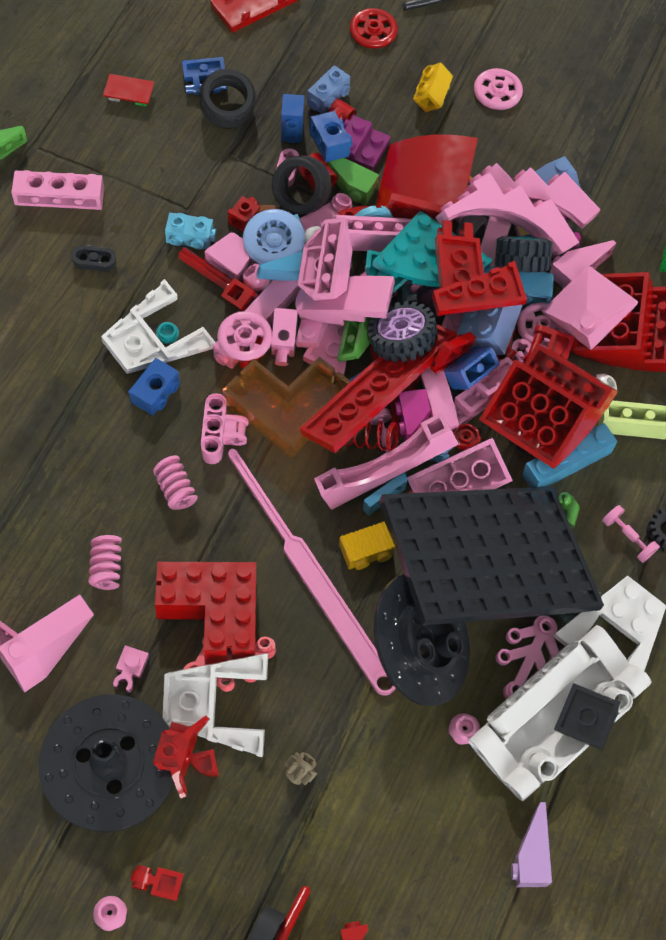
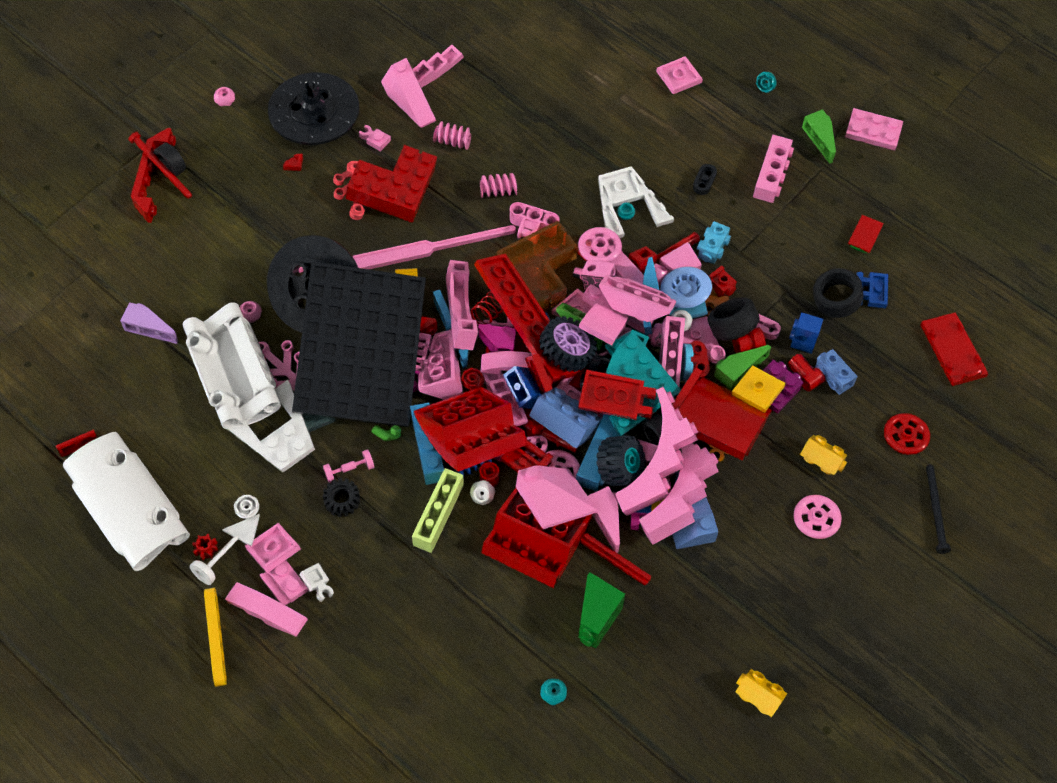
camera: 110 degrees right, 5 degrees down
blue brick [129,358,180,416] -> none
red plate [130,865,184,902] -> none
red piece [153,715,210,798] -> none
white wing [163,653,268,757] -> none
dark tan gear [285,752,317,785] -> none
blue brick [310,111,353,162] -> none
red wing [432,261,527,316] -> none
black plate [554,683,622,751] -> none
none -> red axle [580,533,651,585]
none -> yellow plate [732,365,785,413]

